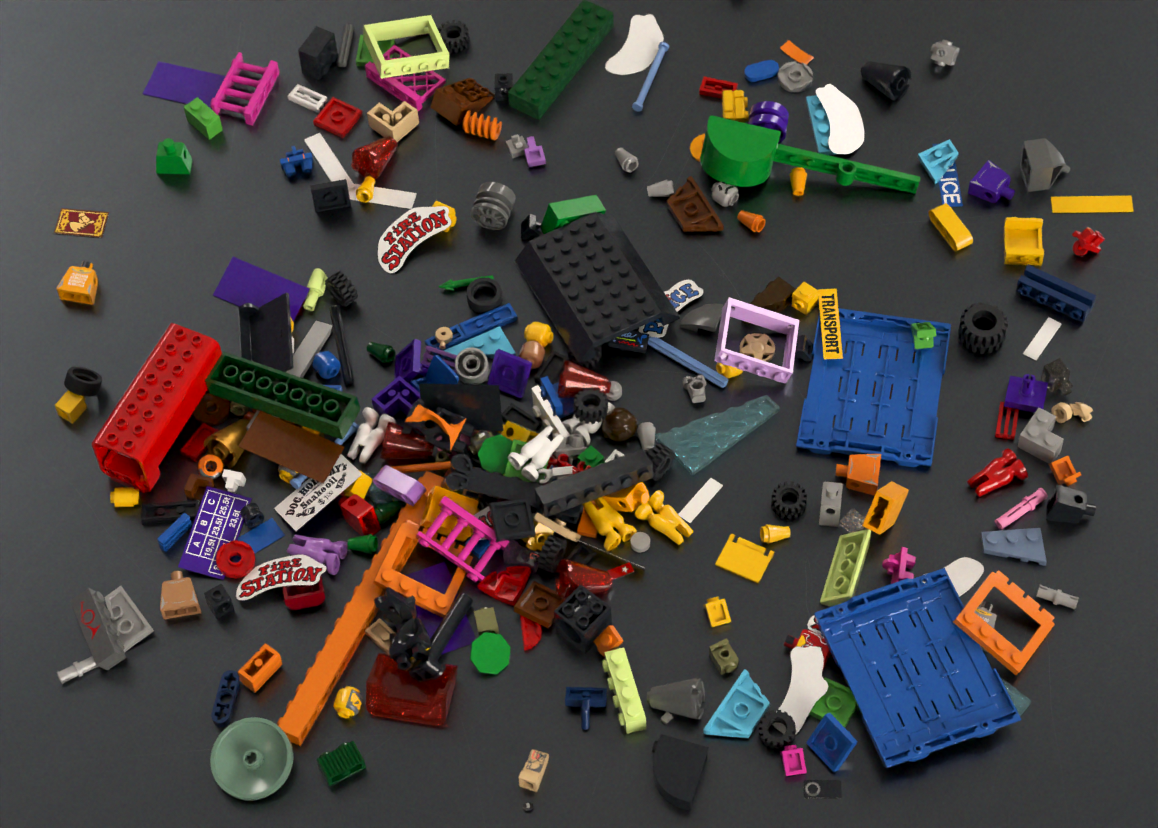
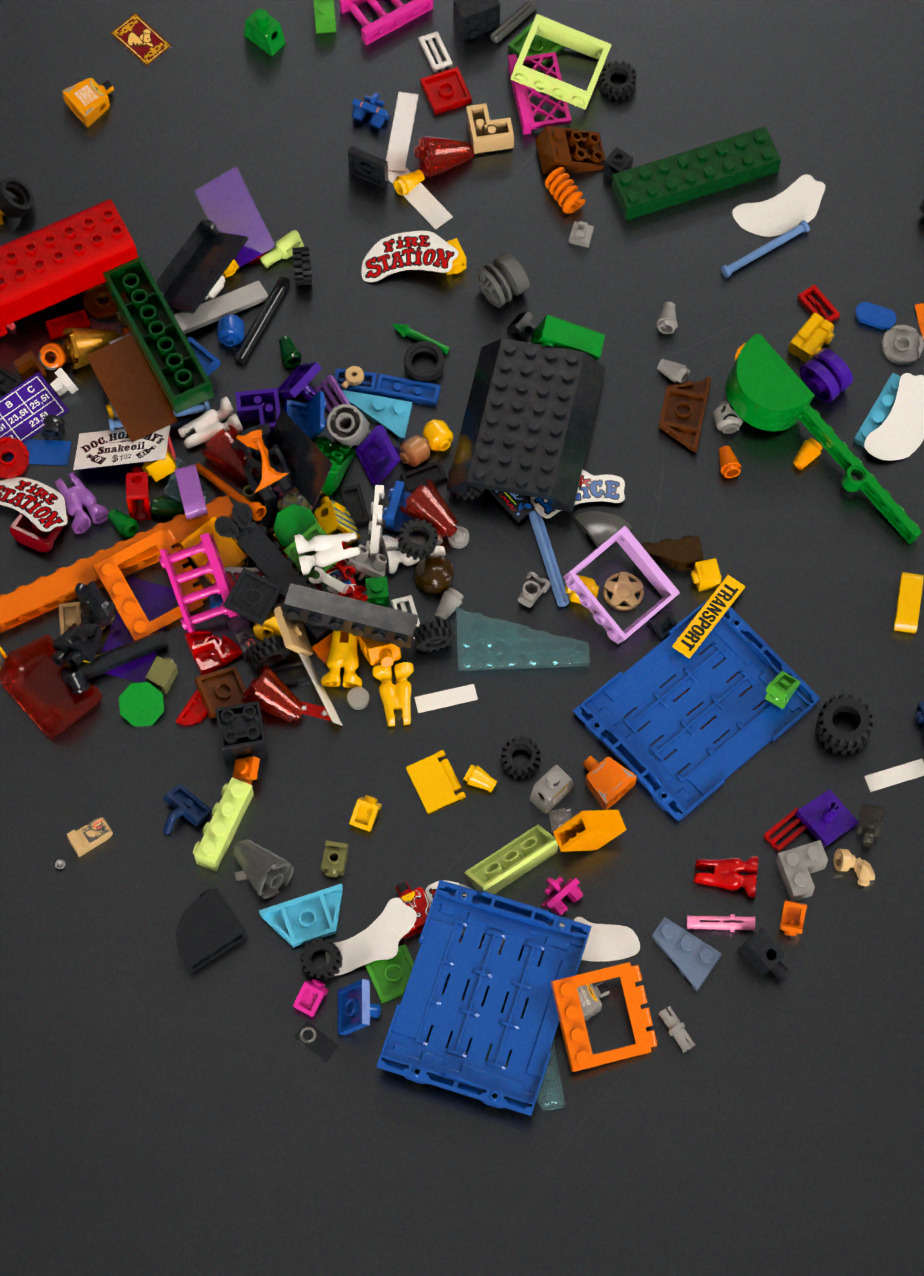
camera: 35 degrees right, 10 degrees up
medium lavender plate [524,136,546,167] -> none

